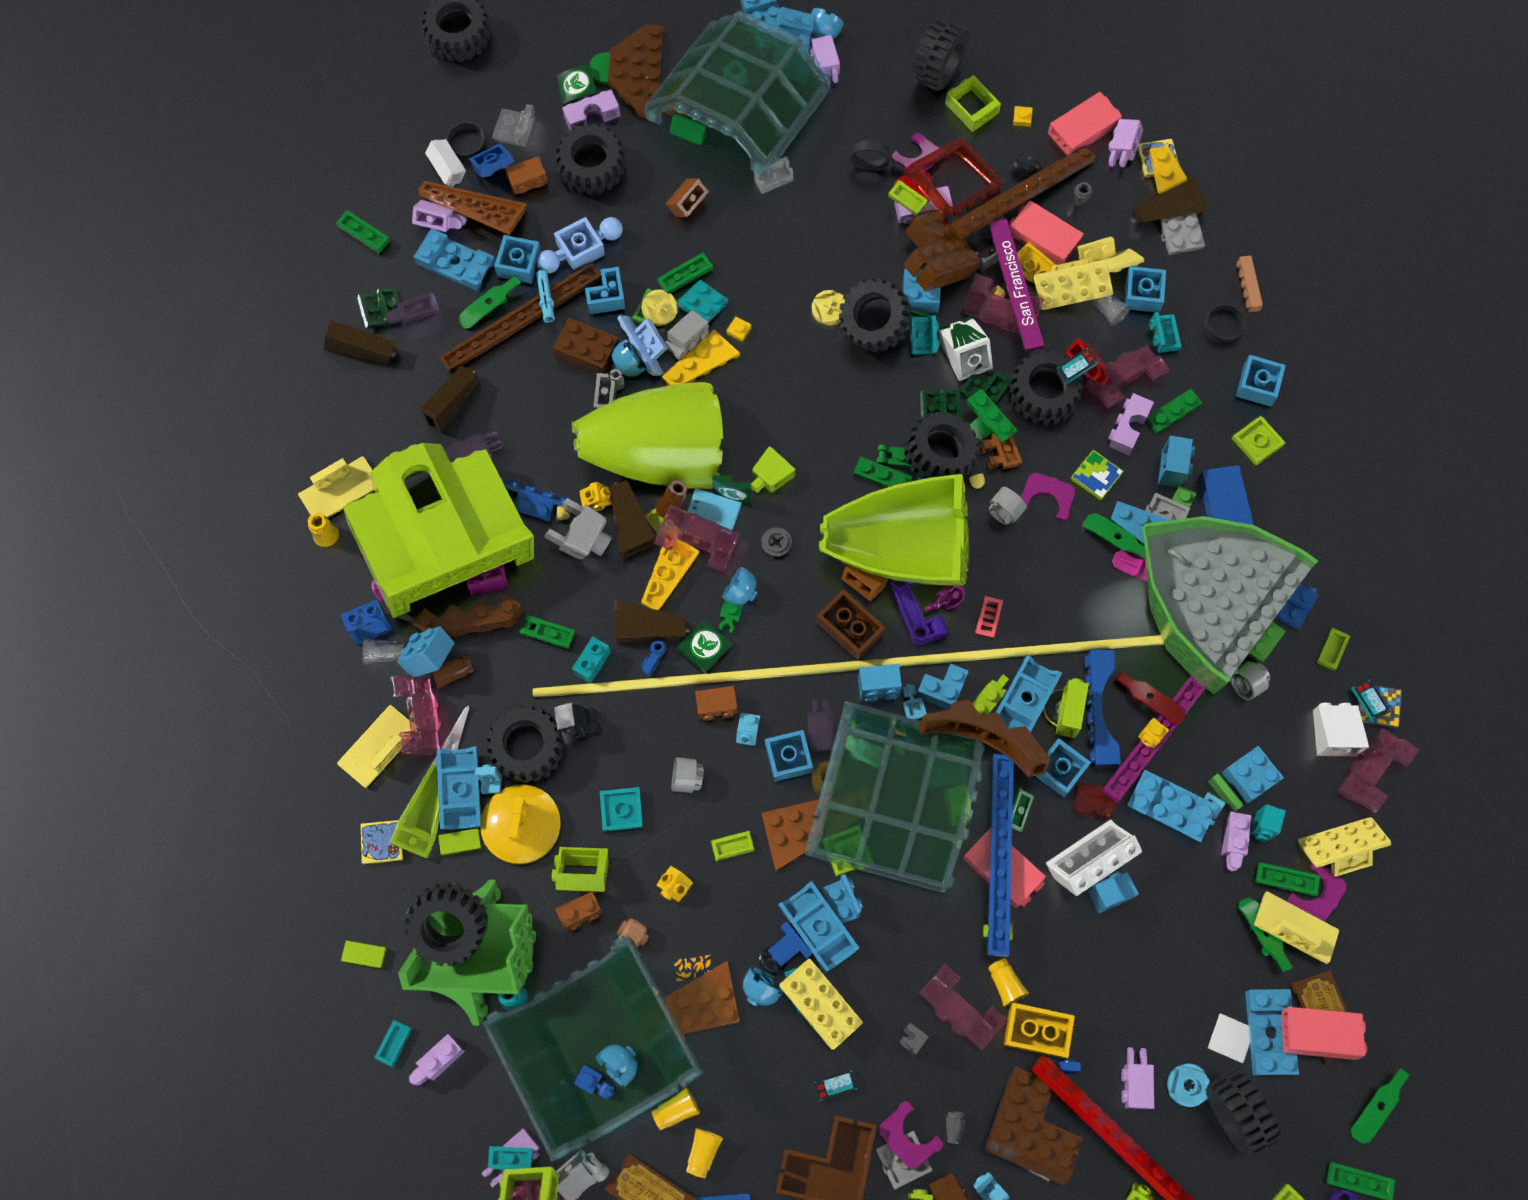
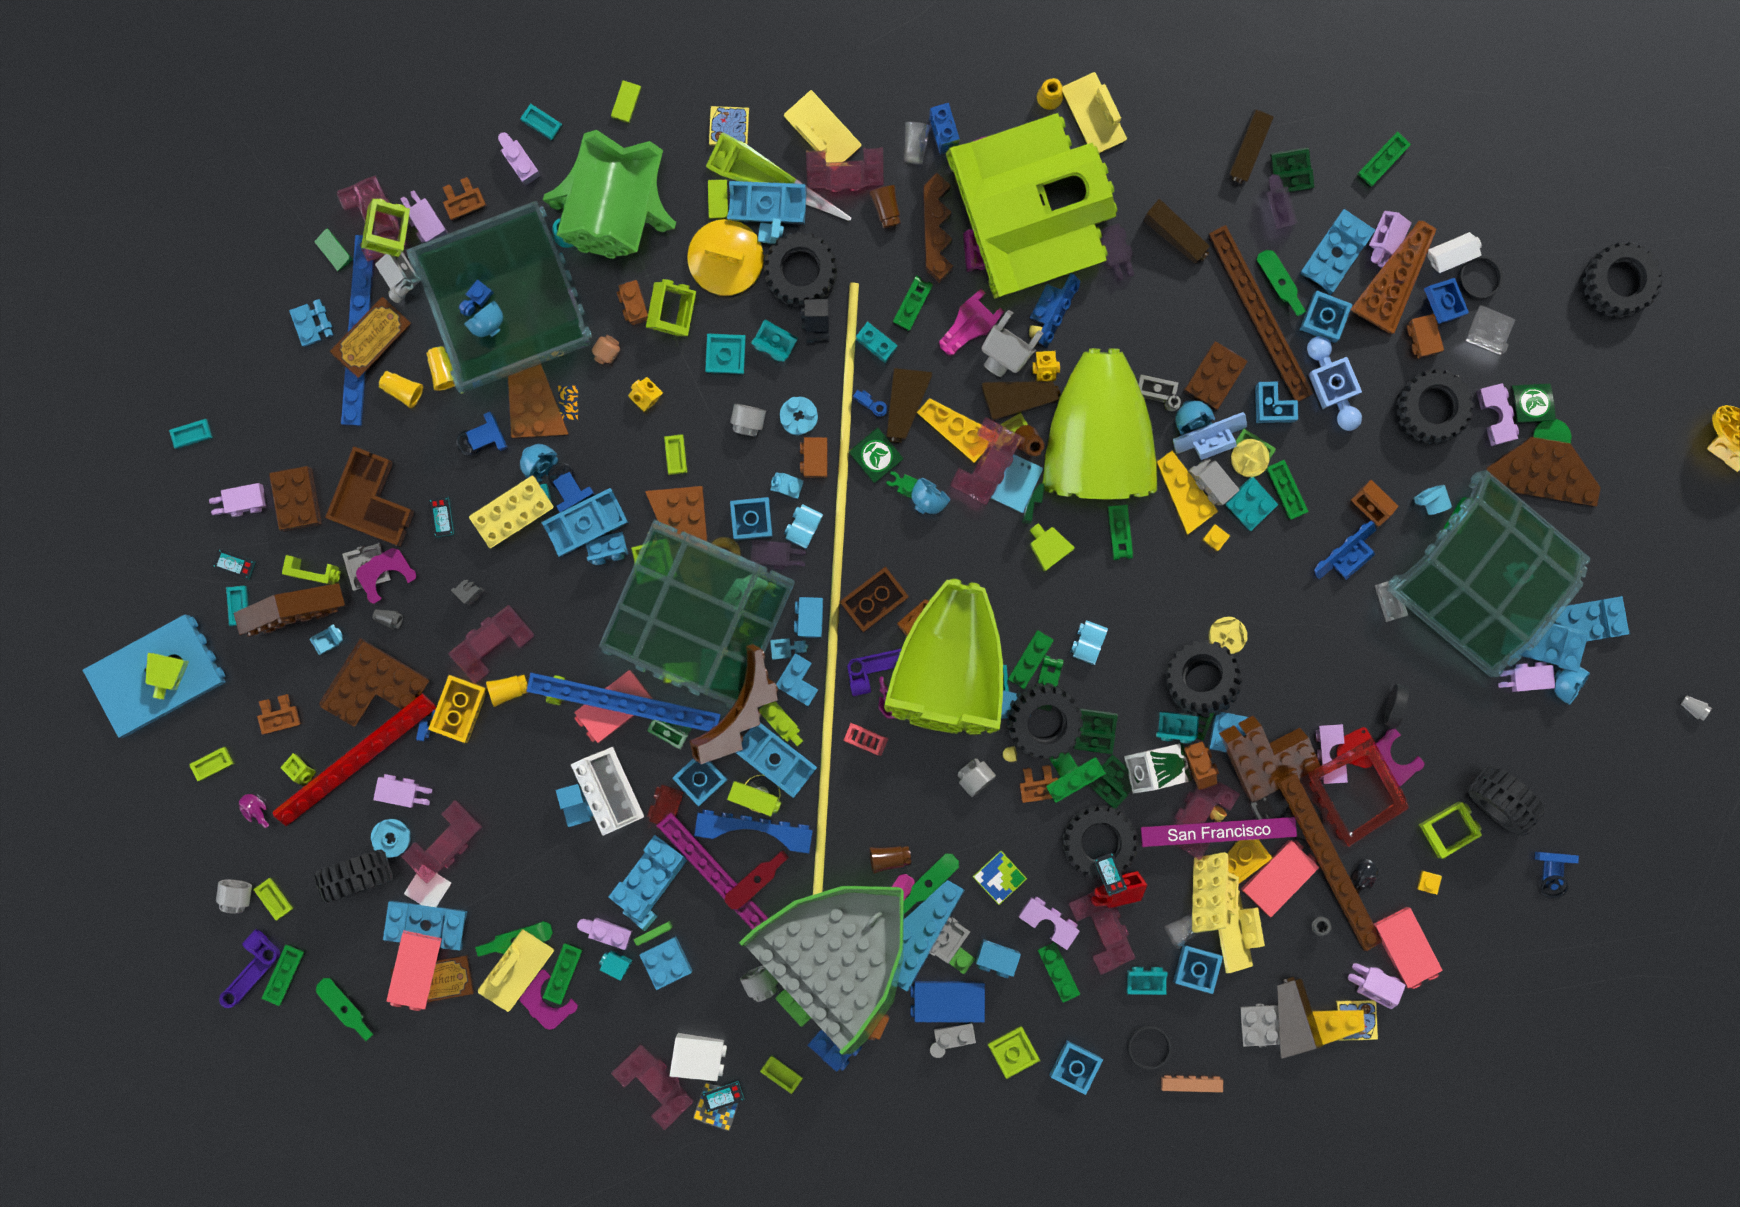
camera: 95 degrees right, 15 degrees up
dark azure brick [397,627,454,678] -> none
black tyre [404,882,488,966] -> none
teal plate [488,1146,533,1169] -> none
medium azure pin [536,270,555,323] -> none
dark grey gear [761,527,792,557] -> none
lime tile [888,180,928,216] -> none
magenta piece [1020,473,1075,521] -> none
yellow bracket [1138,718,1169,749] -> none
light yellow bracket [1298,817,1391,877] -> none
none -> clear pink bracket [401,800,482,884]
none -> dark orange plate [443,177,486,221]
none -> blue piece [456,412,508,456]
none -> teal bracket [751,320,798,362]
none -> medium azure plate [780,397,818,436]
none -> medium azure brick [784,504,823,550]
none -> reddish brown plant [869,846,911,874]
none -> light grey hinge [930,1022,976,1058]
none -> dark pink animal [939,289,1005,356]
none -> medium azure brick [1070,620,1108,665]
none -> green plate [1108,505,1133,560]
none -> dark orange brick [1184,741,1219,790]
none -> blue bracket [1314,520,1376,580]
none -> medium azure piece [1413,485,1452,515]
none -> blue piece [1535,852,1579,899]

